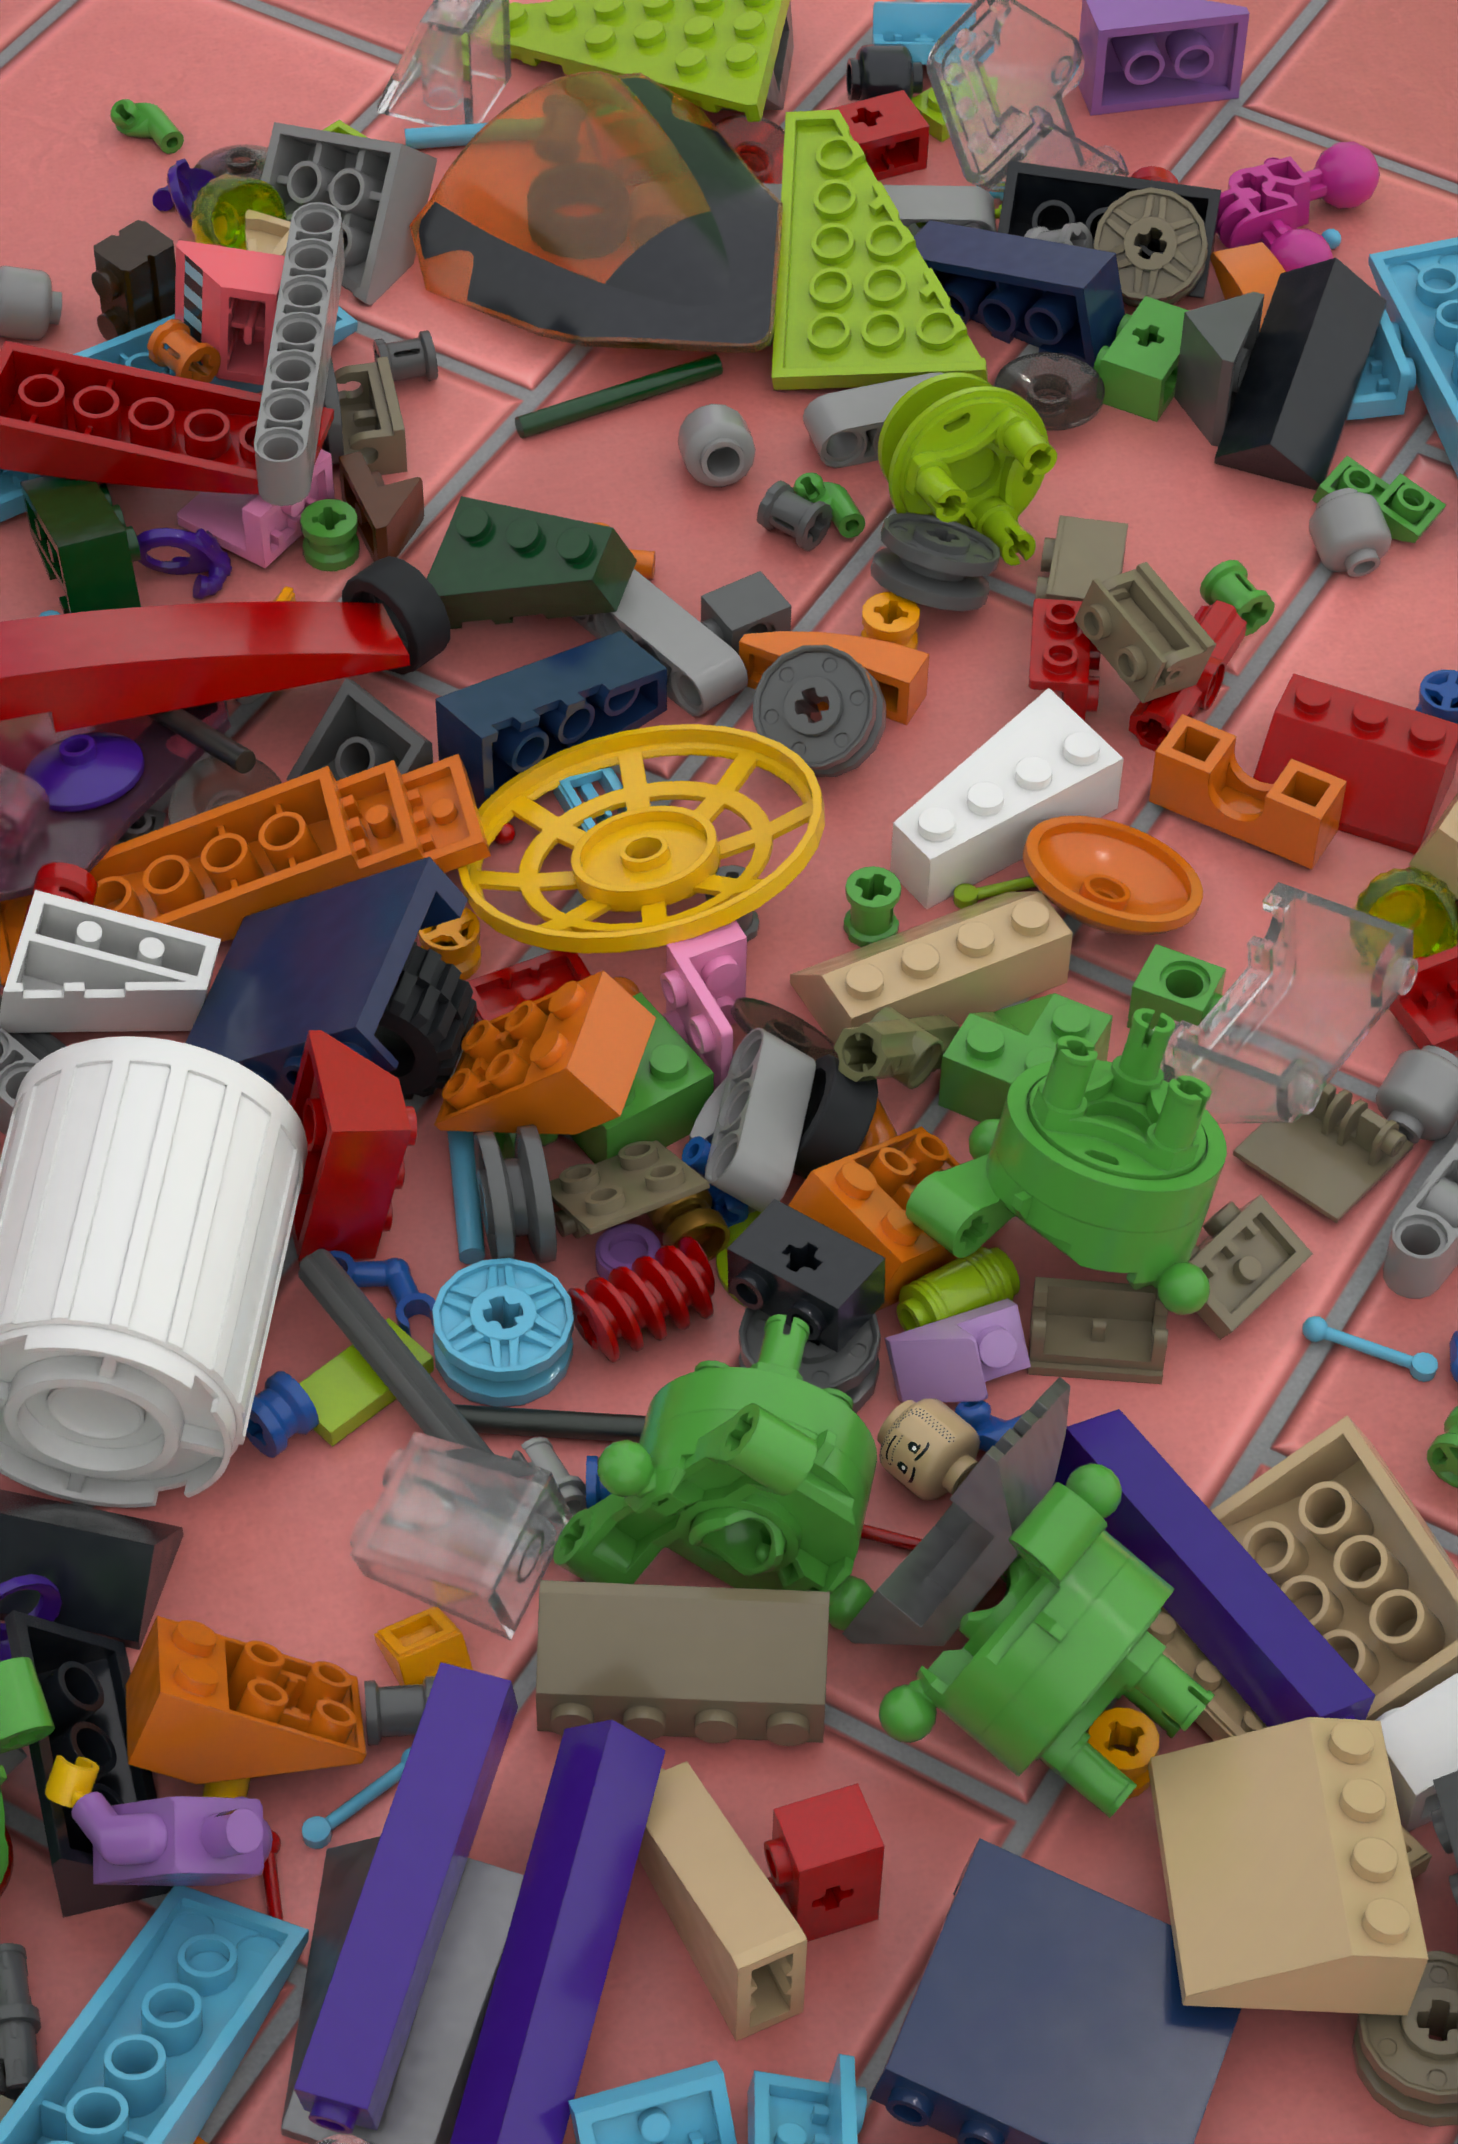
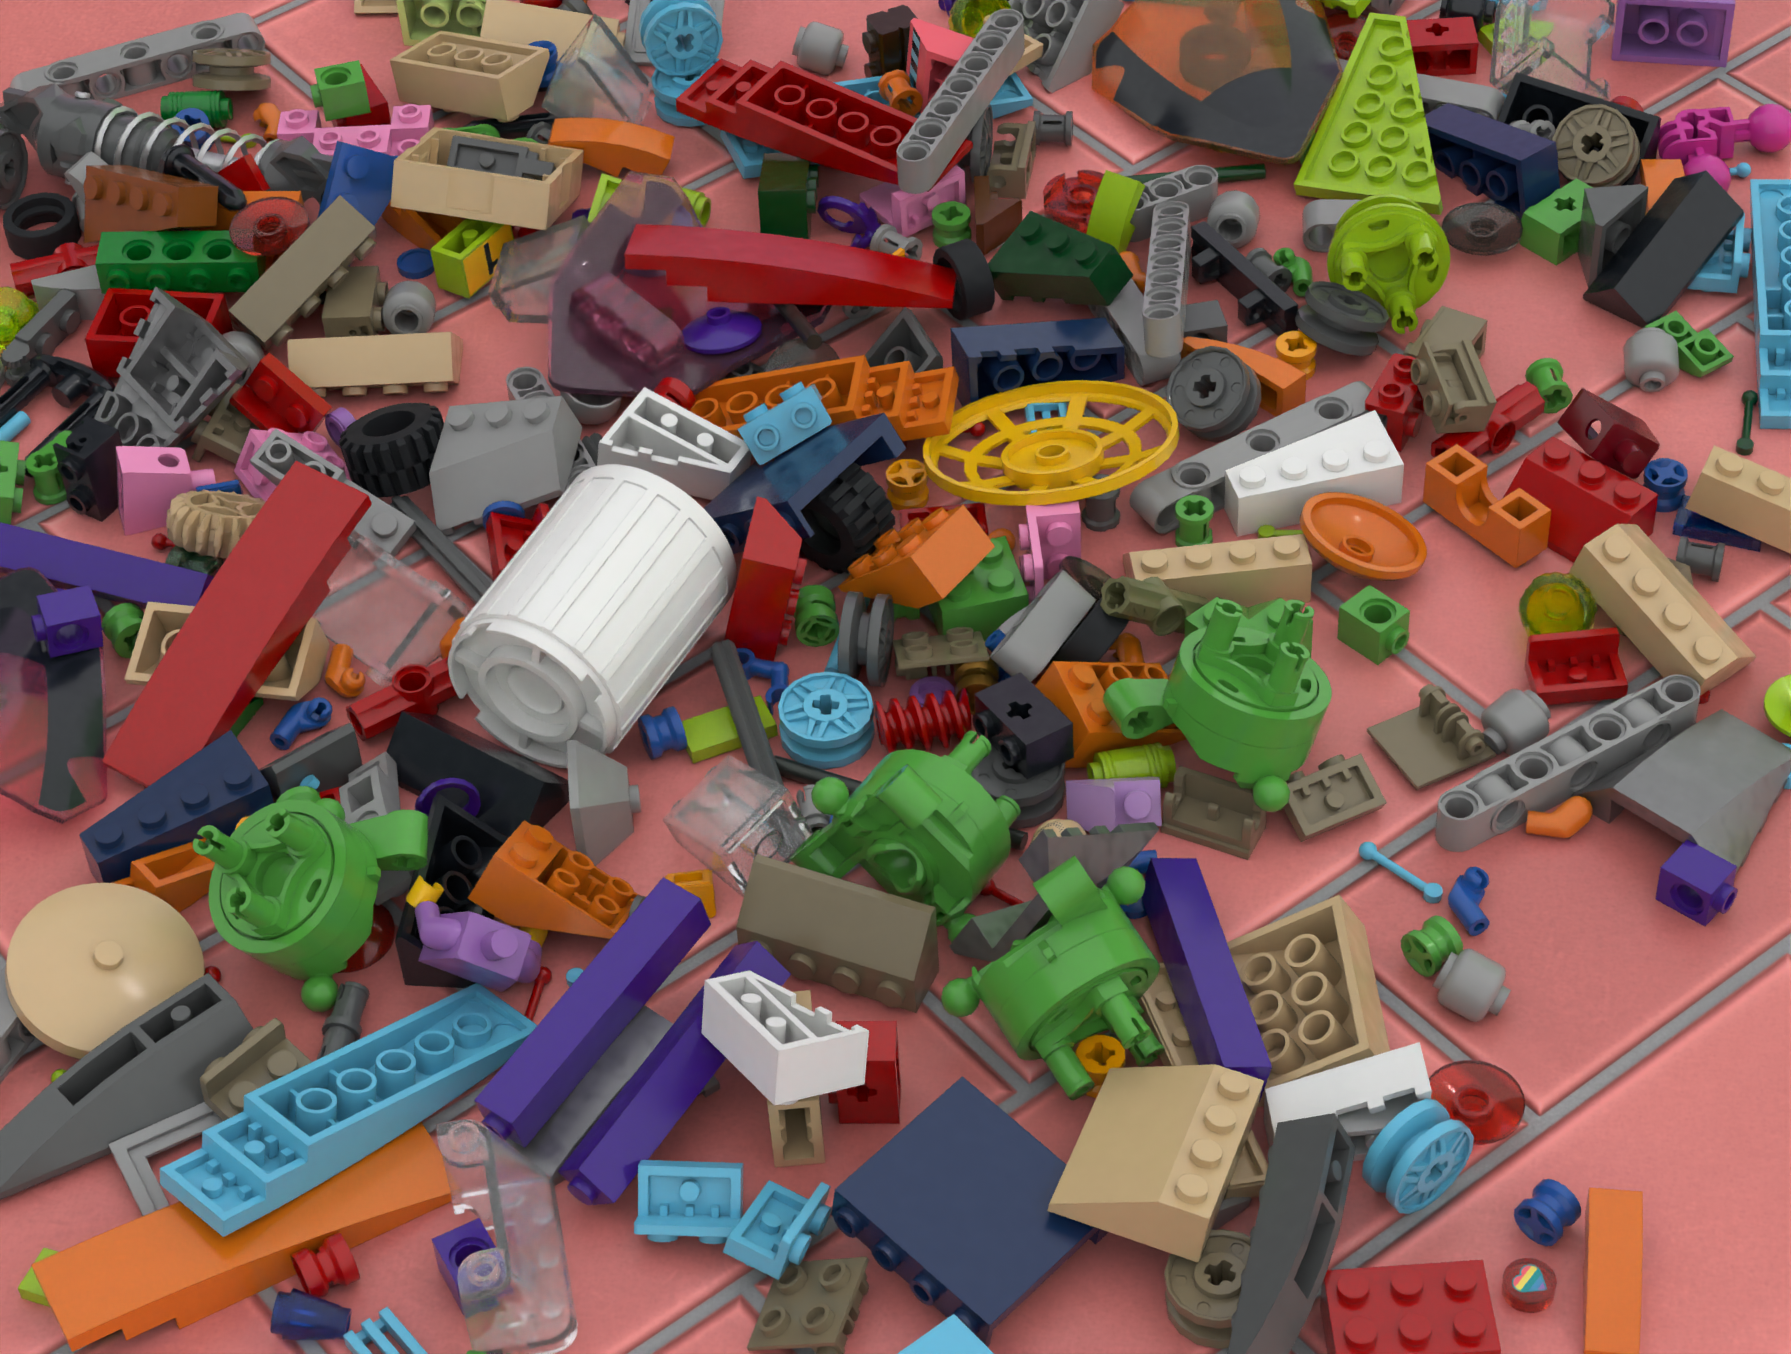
camera: 25 degrees right, 5 degrees down
clear windscreen [1153,882,1418,1124] -> none
none -> light grey slope [566,740,641,866]
none -> white wedge [701,970,869,1106]
none -> medium azure bracket [738,381,832,465]
none -> bright green wheel [794,585,839,647]
none -> light grey bush [870,224,923,260]
none -> clear red plate [1043,170,1104,234]
none -> lime slope [1086,170,1145,253]
none -> light grey beam [1129,381,1387,534]
none -> light grey beam [1130,165,1218,242]
none -> light grey beam [1142,201,1192,358]
none -> black hinge [1191,221,1298,337]
none -> dark red torso [1557,388,1660,479]

